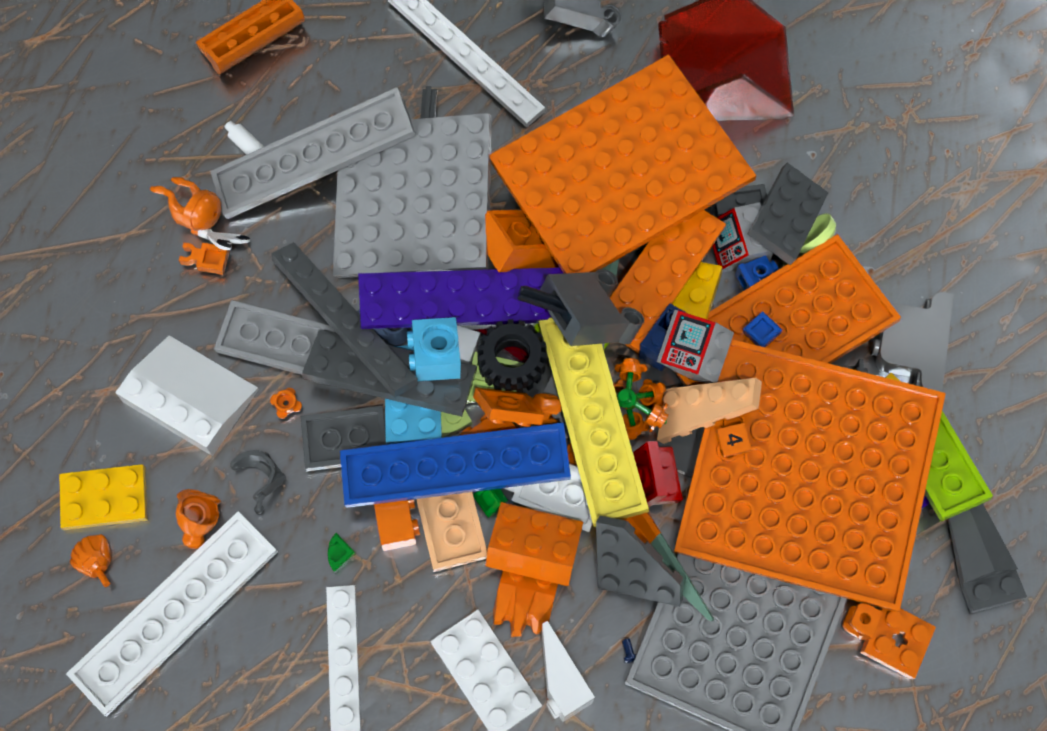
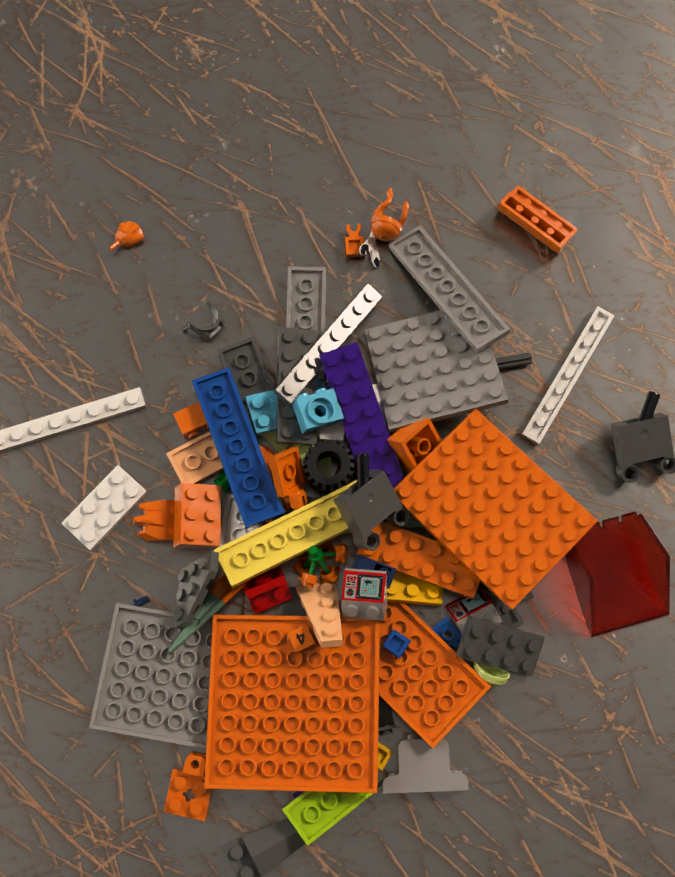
camera: 75 degrees right, 5 degrees up
yellow plate [59,464,148,530] -> none
white plate [66,511,278,716] -> none
white slope [115,335,259,456] -> none
orange hair [175,489,221,549] -> none
white cylinder [225,121,264,155] -> none
orange plate [270,388,302,419] -> none
green tile [328,533,356,574] -> none
white slope [541,621,595,722] -> none

